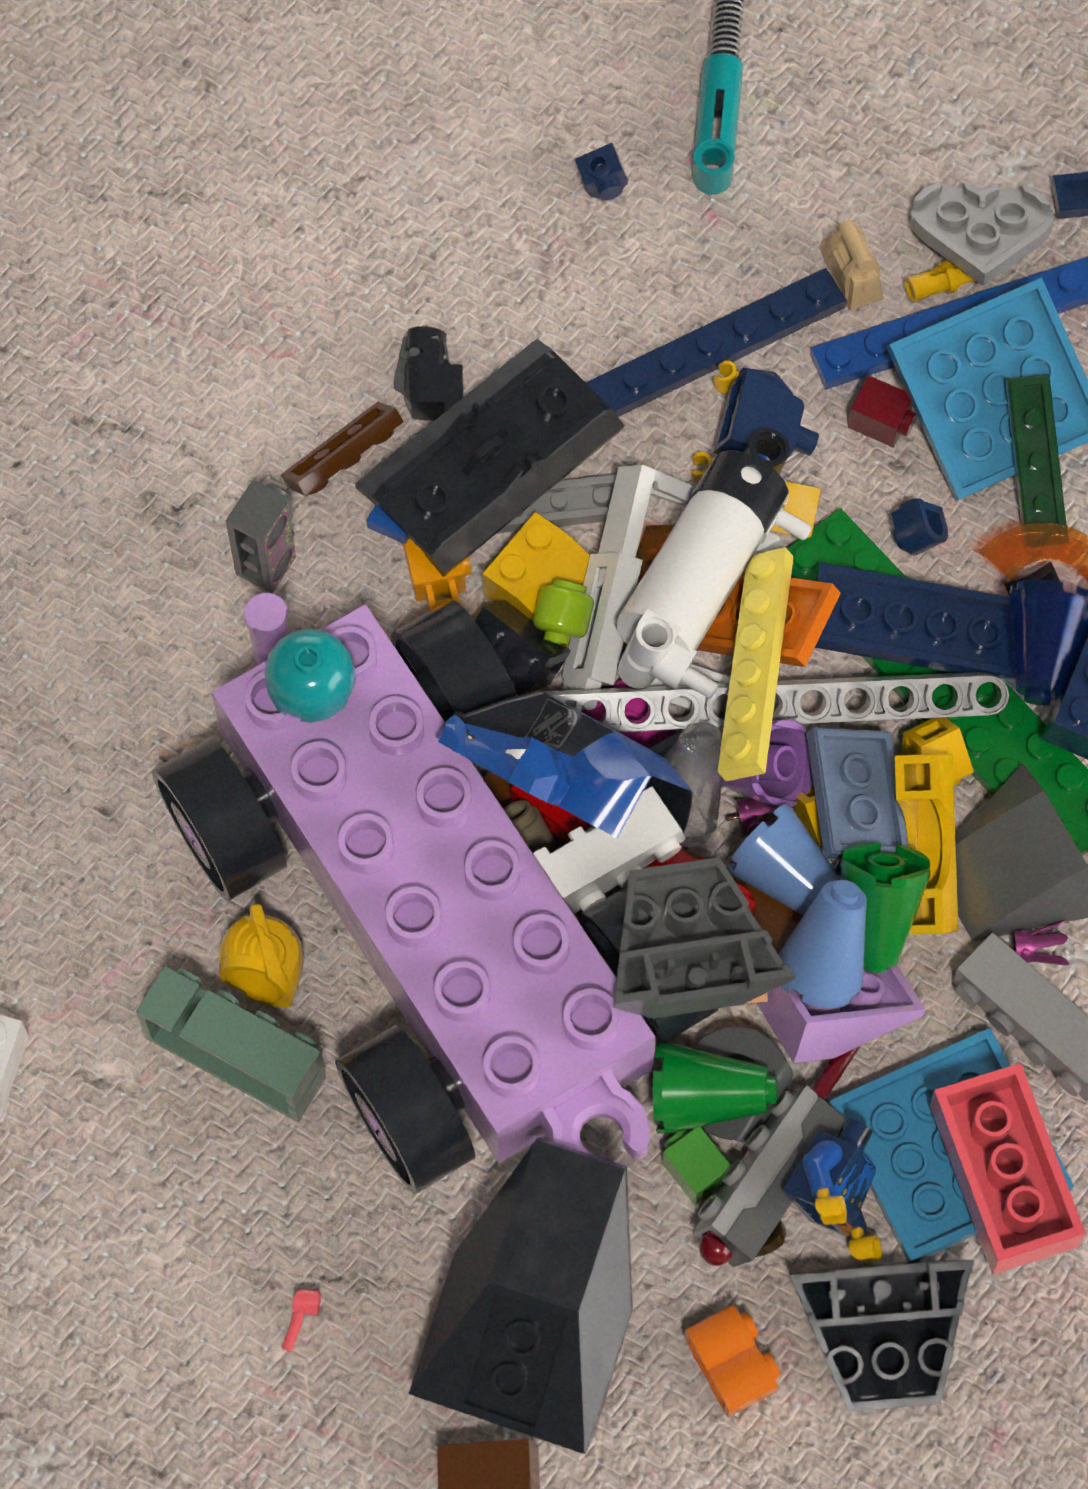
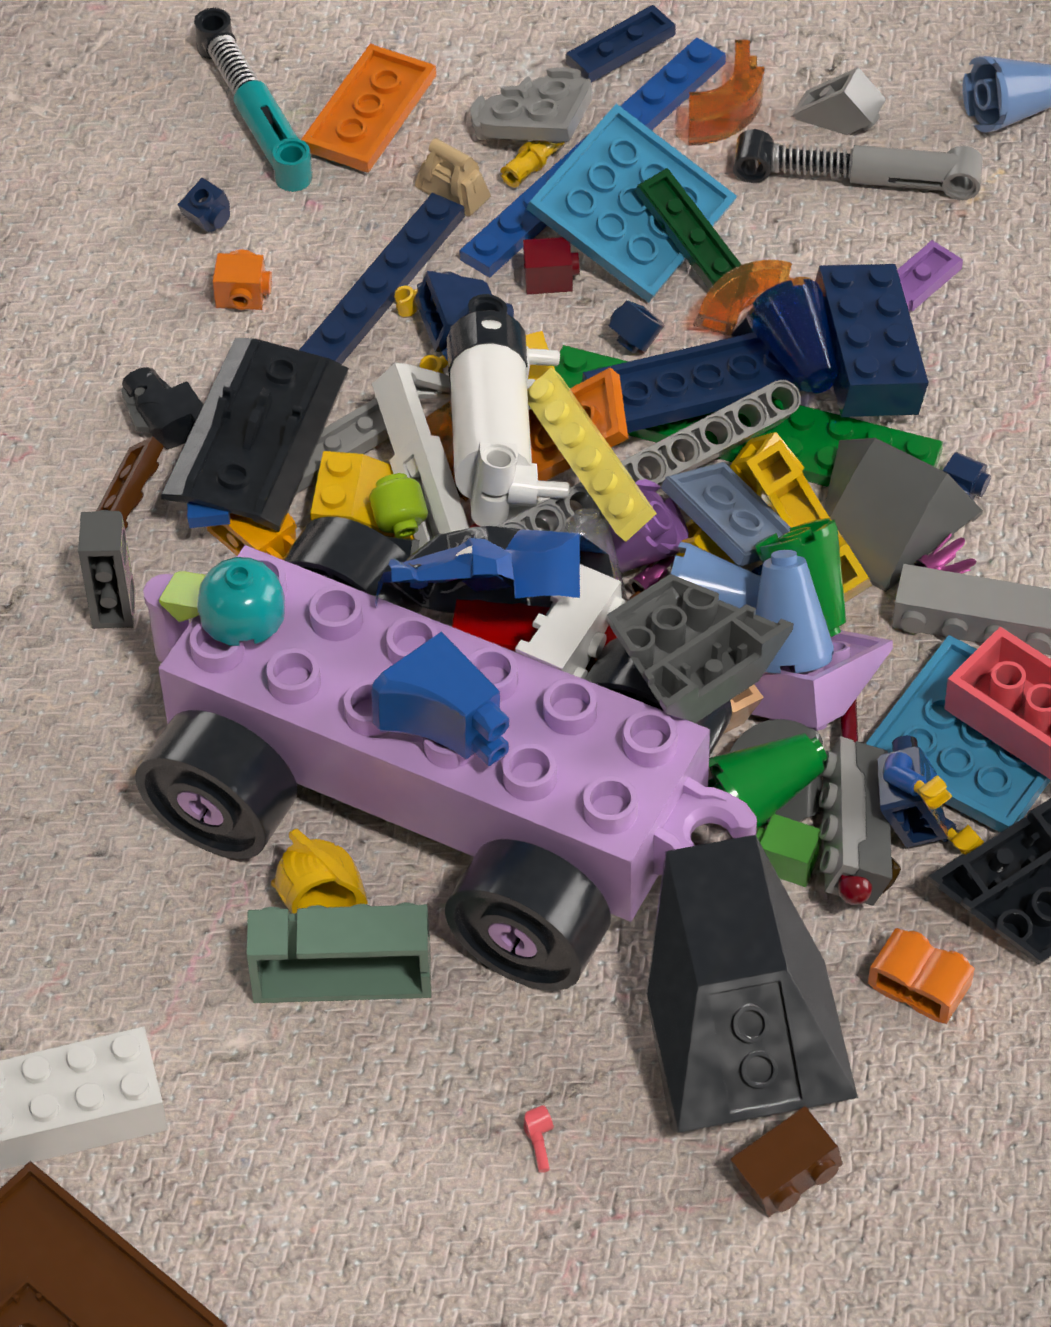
camera: 30 degrees left, 15 degrees down
none -> lime slope [159,571,206,622]
none -> orange brick [213,249,272,310]
none -> orange plate [301,44,436,173]
none -> blue hips [371,631,509,766]

